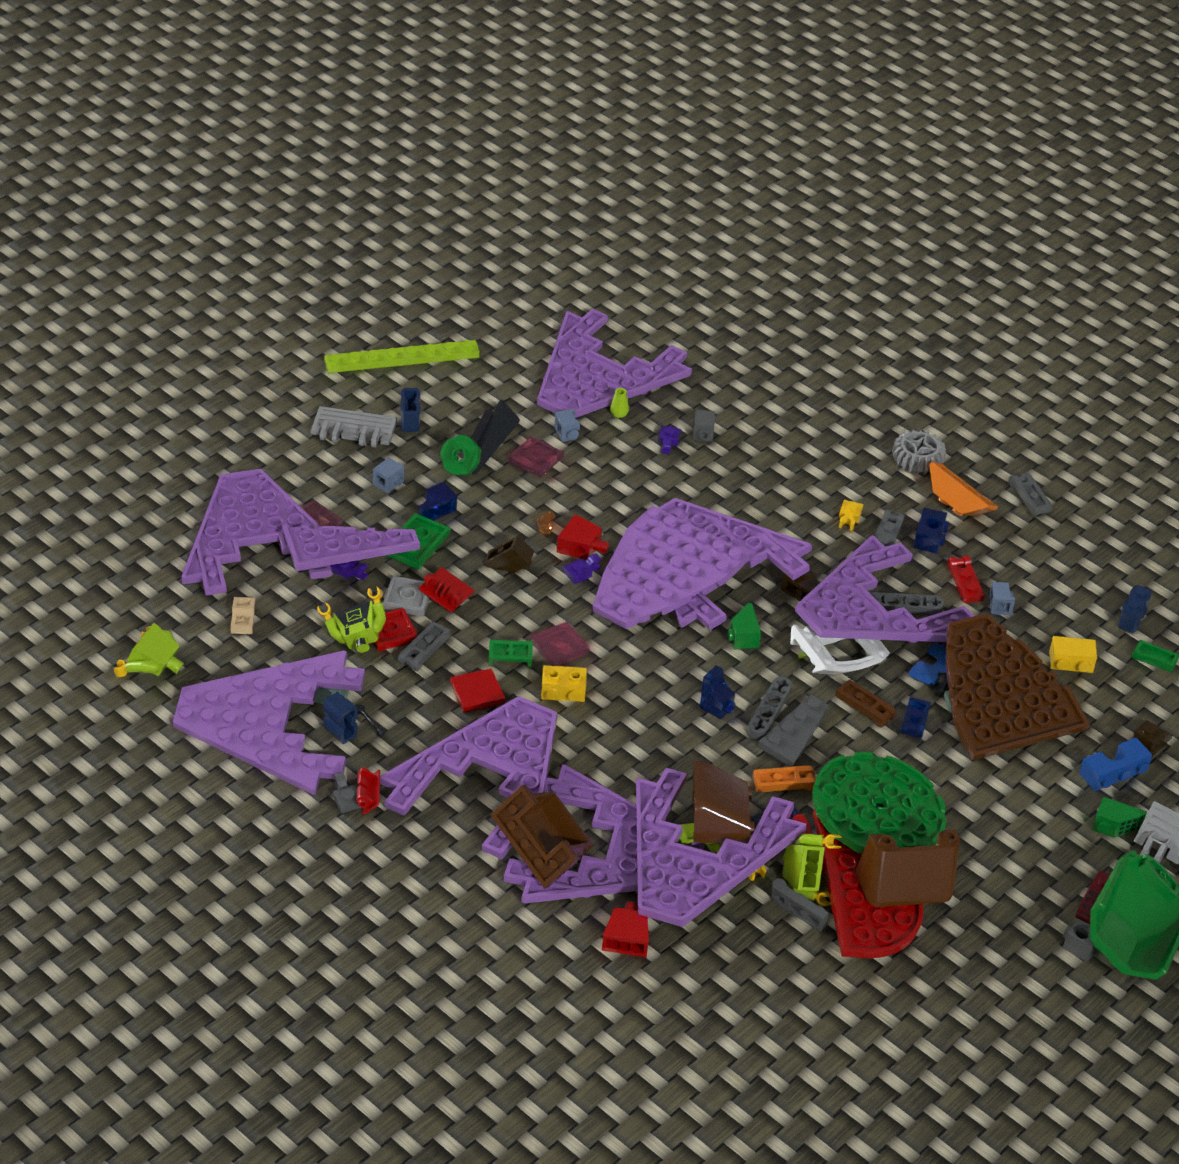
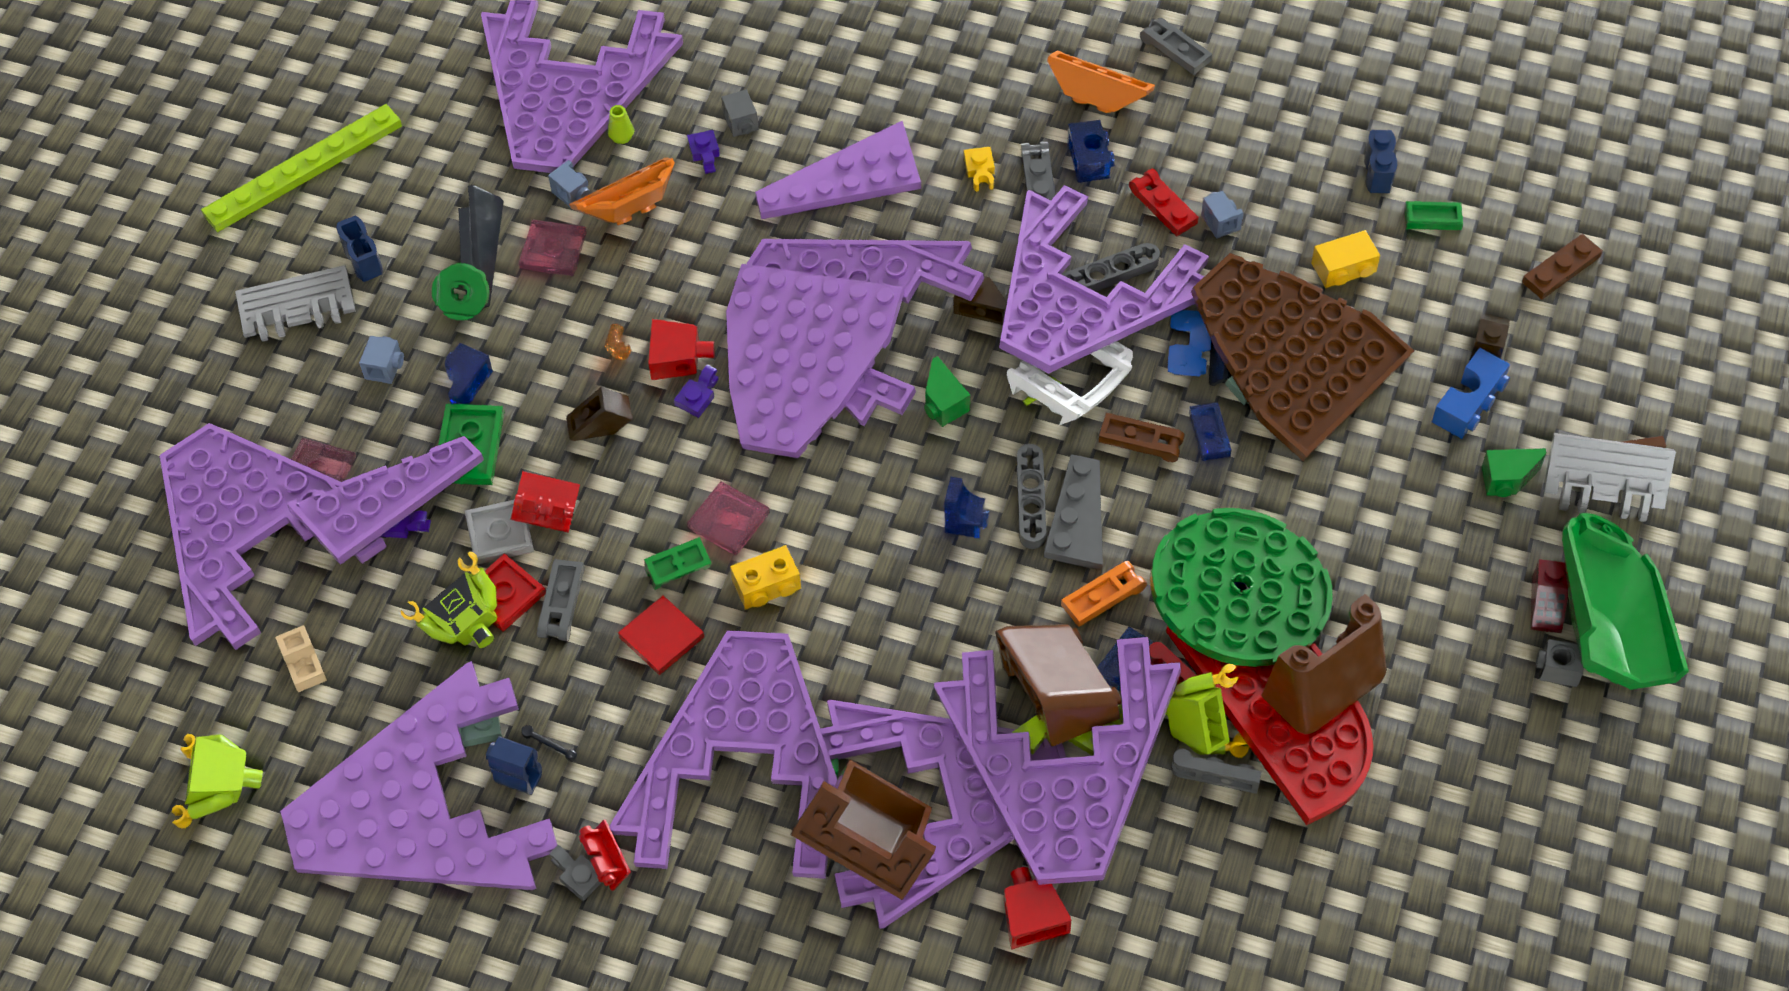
camera: 20 degrees left, 15 degrees up
light grey gear [892,430,946,475] -> none
none -> orange wedge [569,158,675,225]
none -> medium lavender wing [755,121,921,220]

